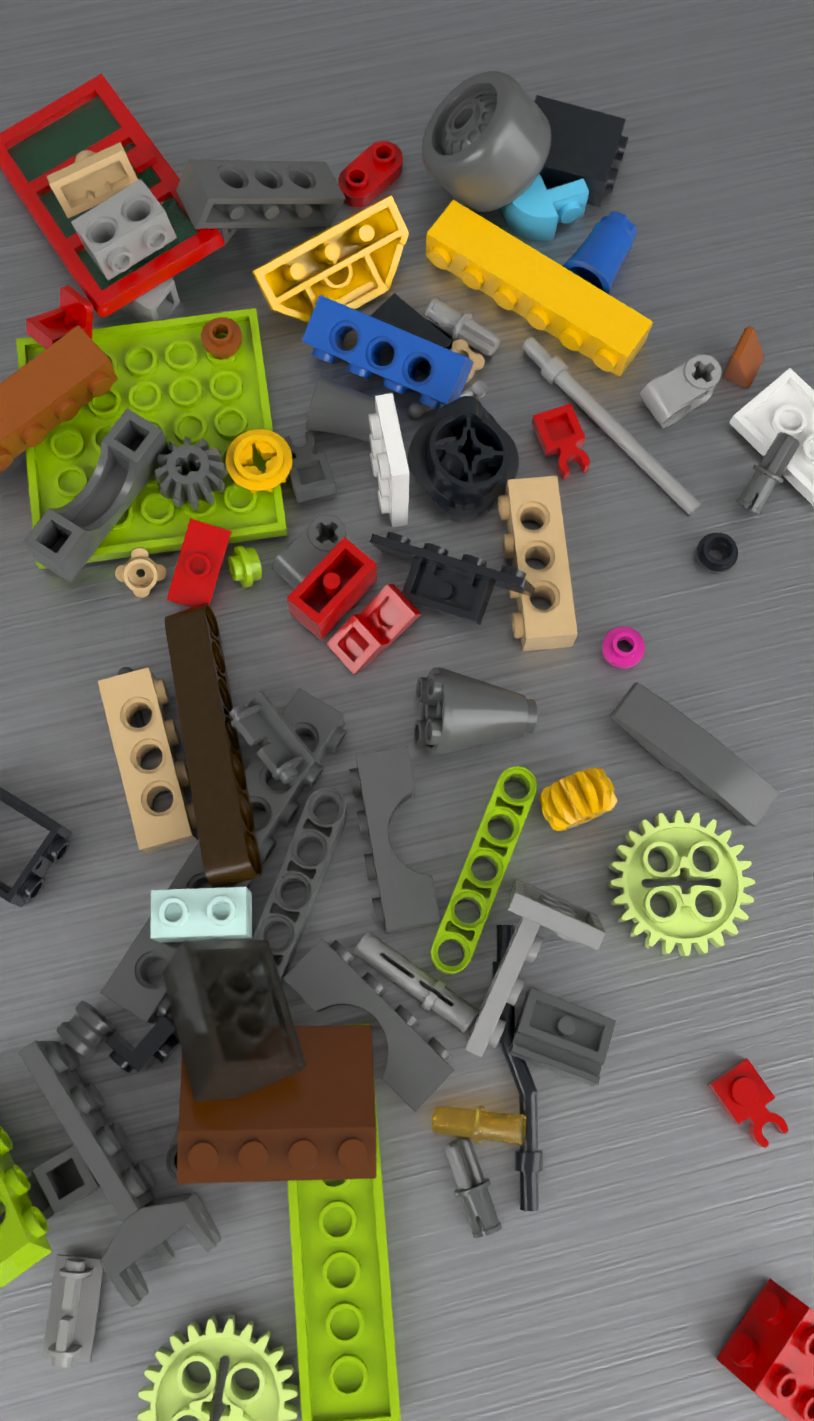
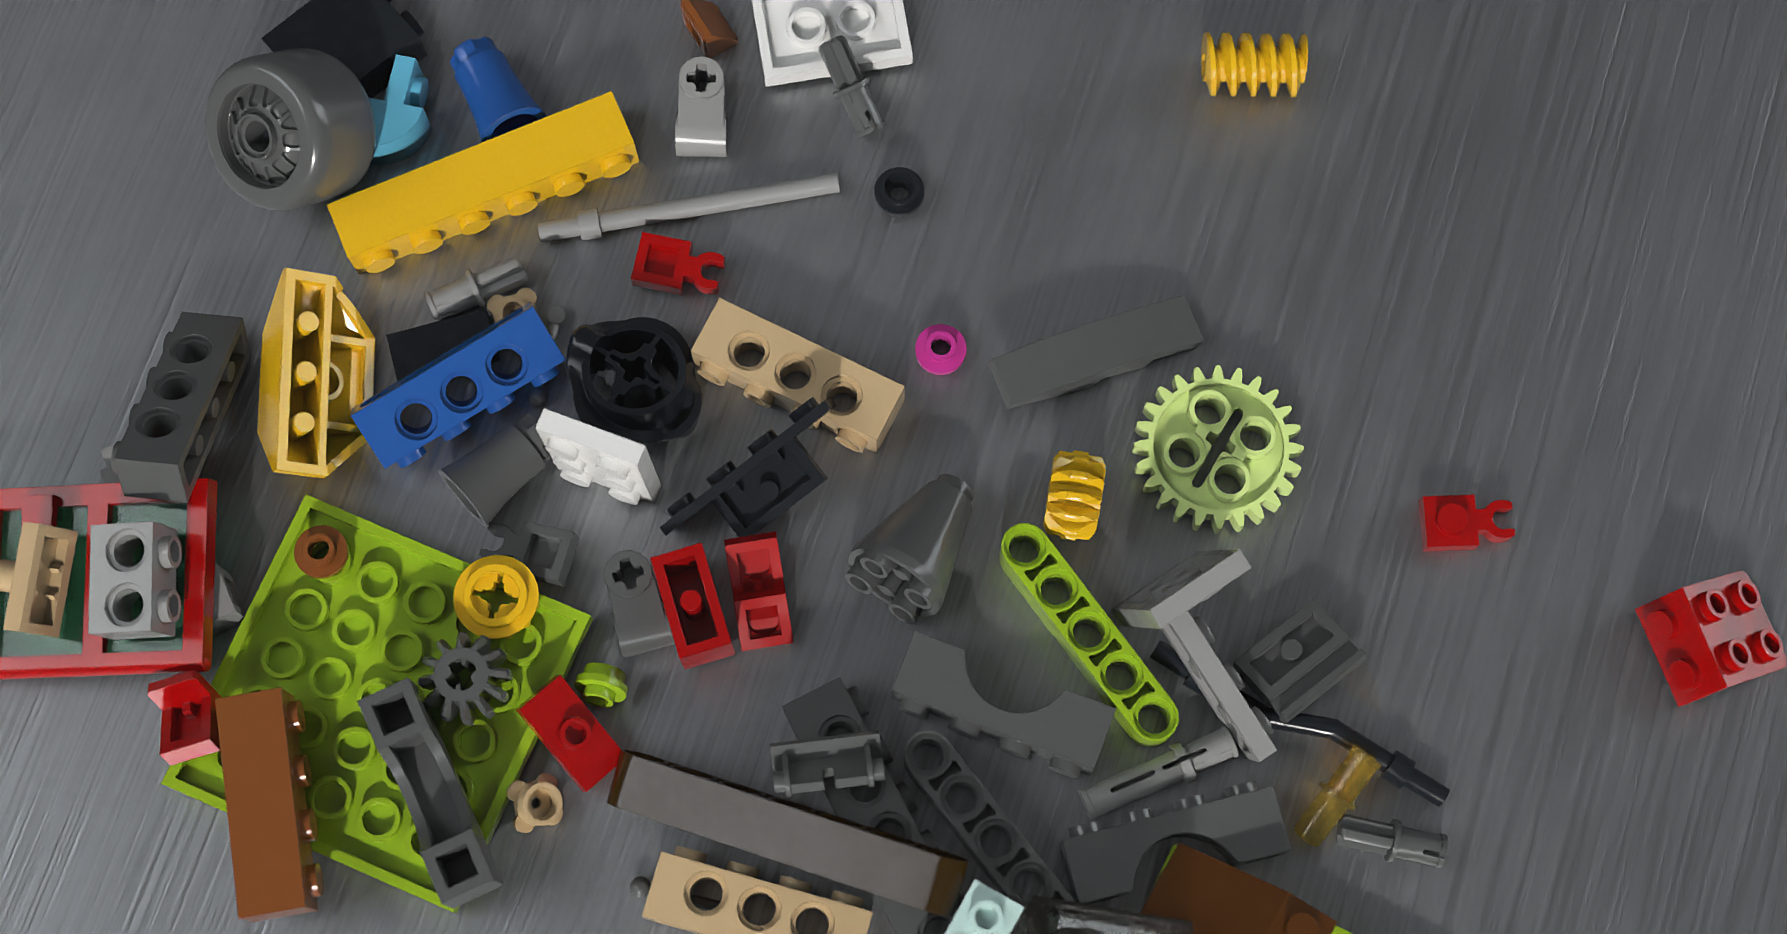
camera: 55 degrees left, 0 degrees up
red plate [338,141,403,208] -> none

